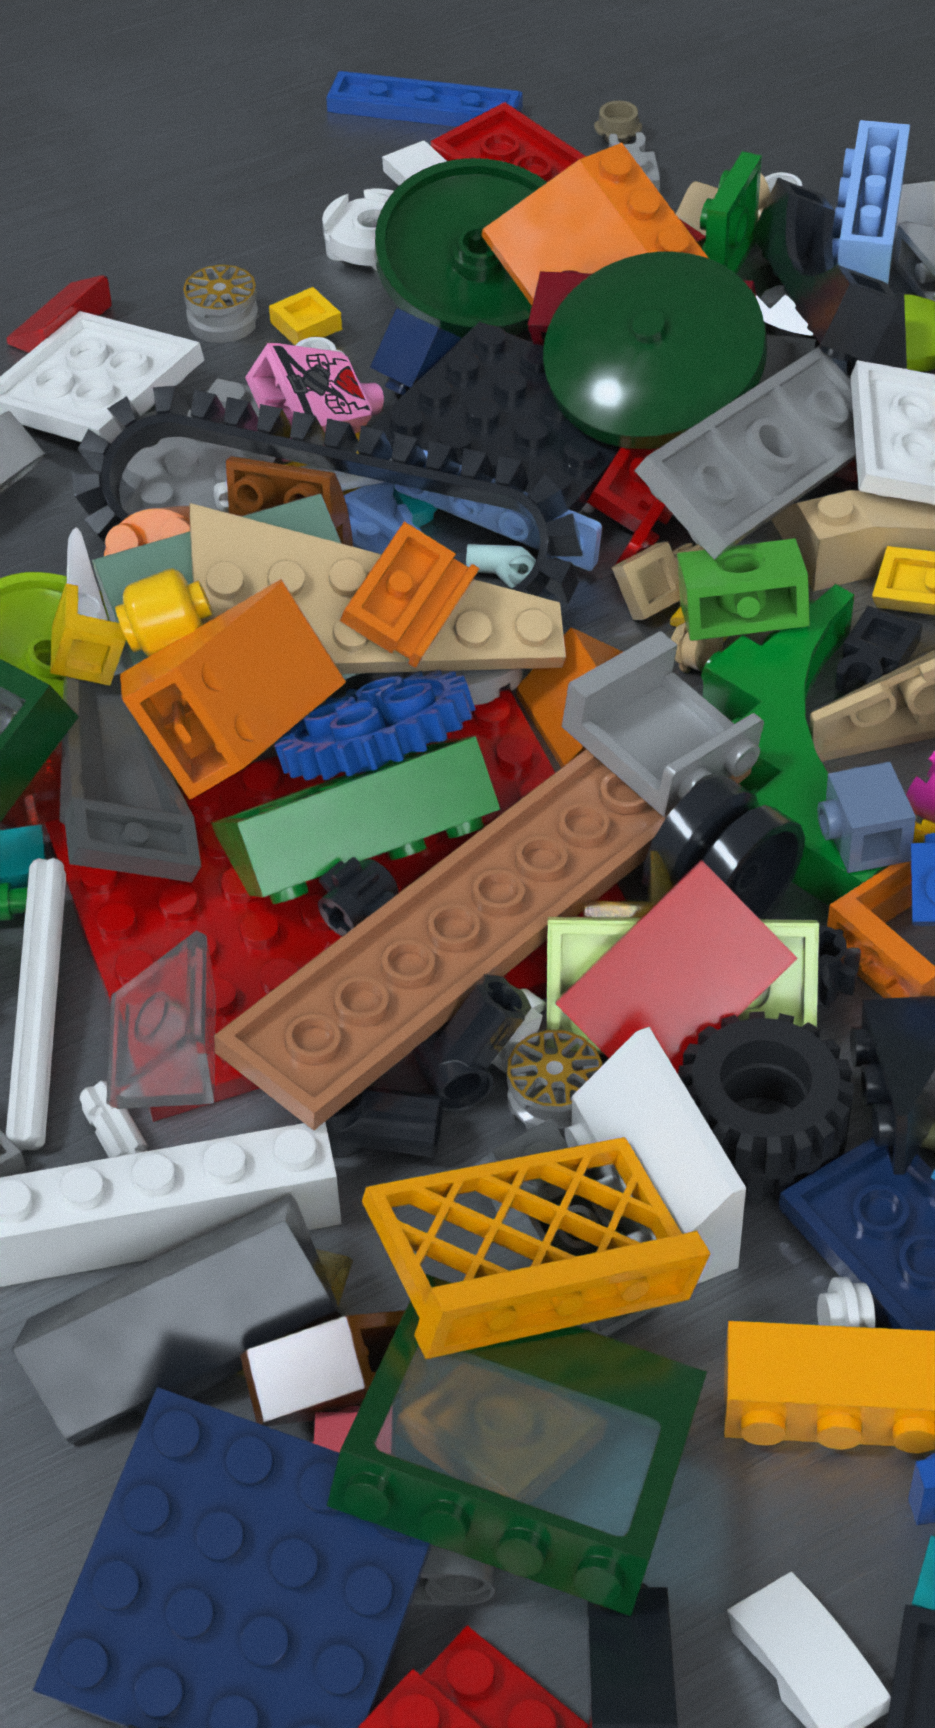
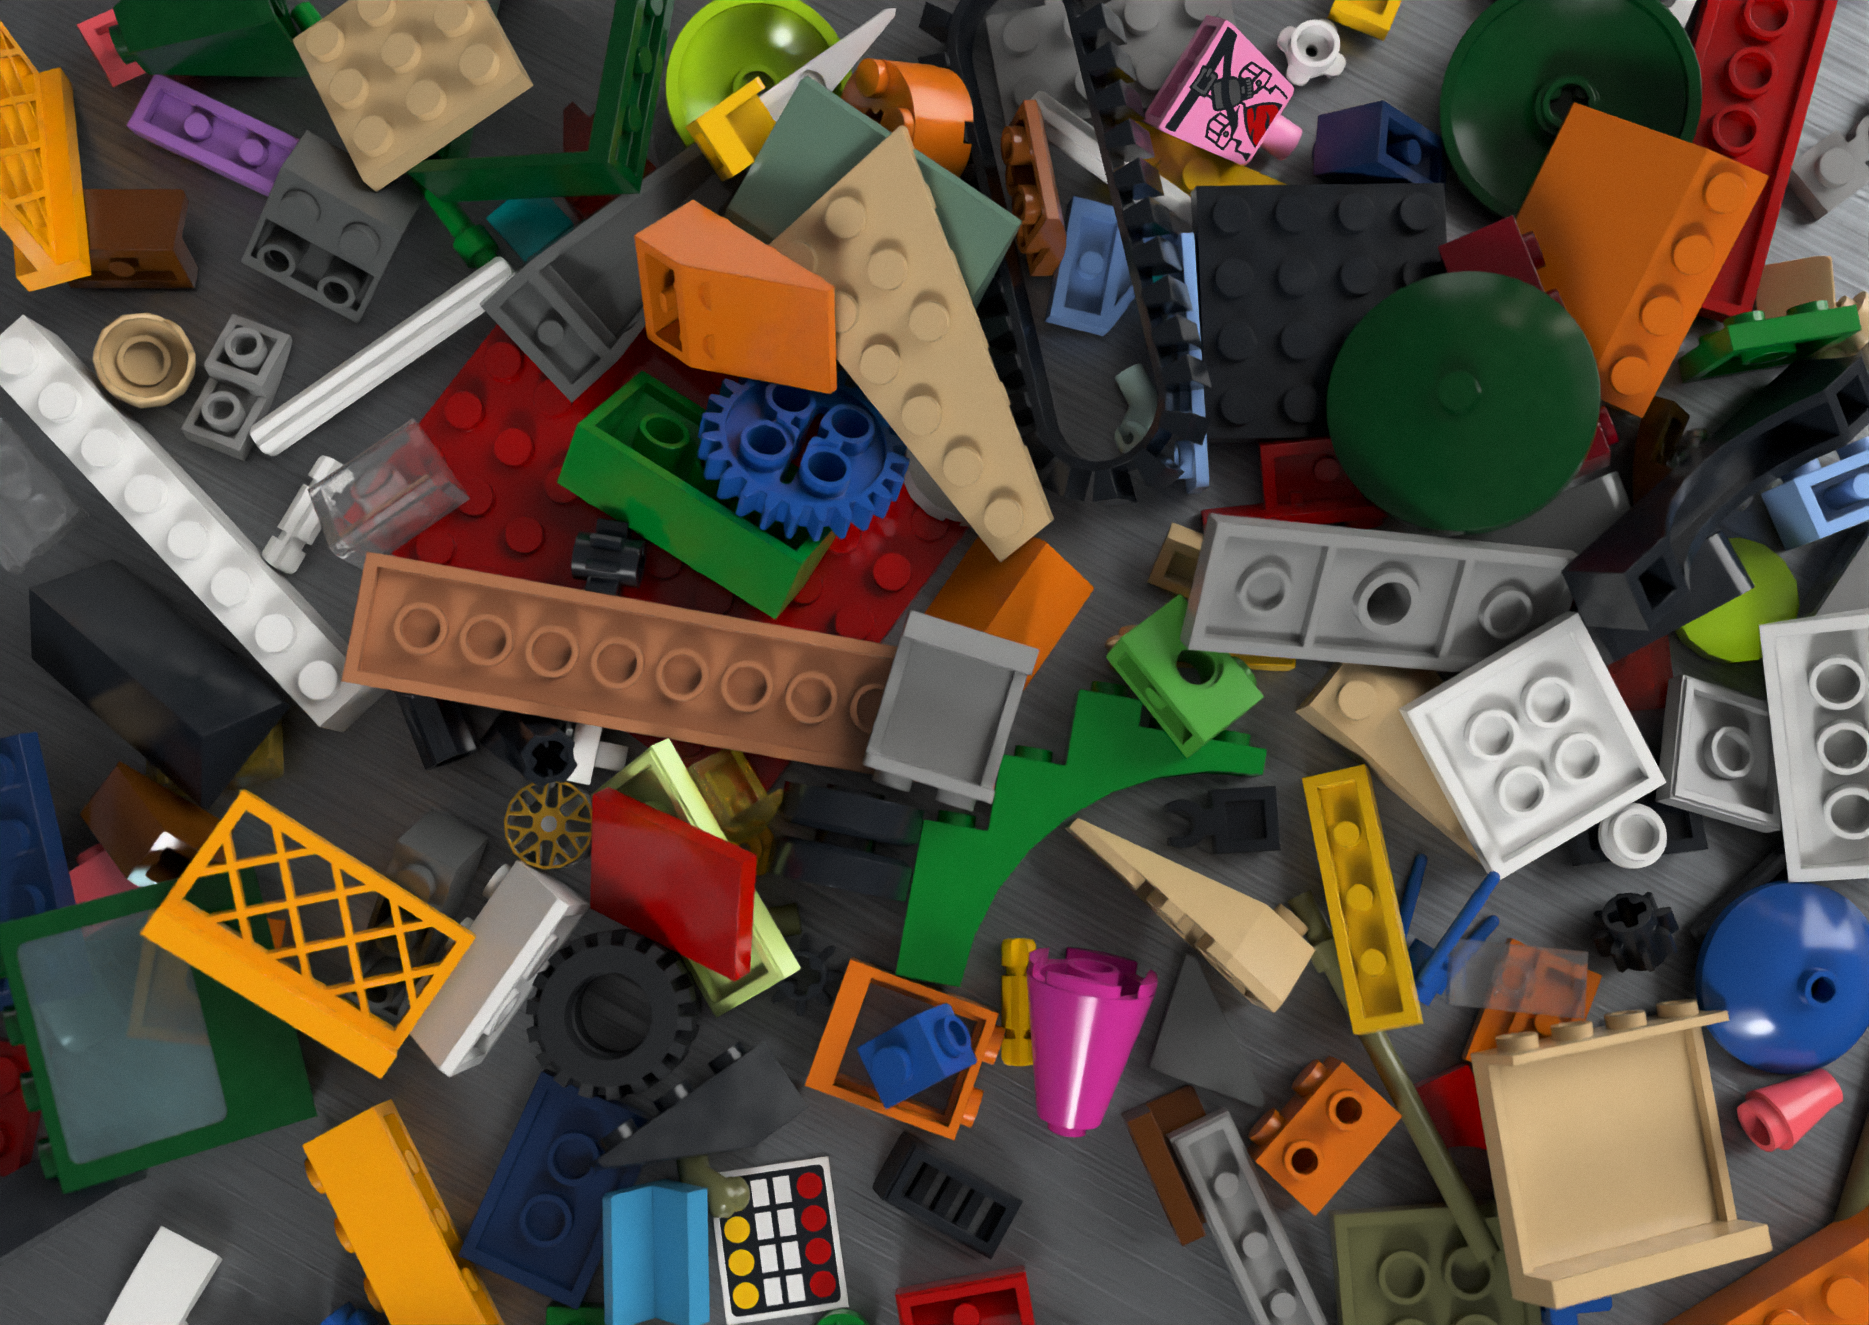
camera: 55 degrees right, 35 degrees up
yellow head [115,568,213,657] -> none
orange plate [339,521,480,668] -> none
sand blue brick [817,762,916,873] -> none
white plate [817,1277,875,1328] -> none

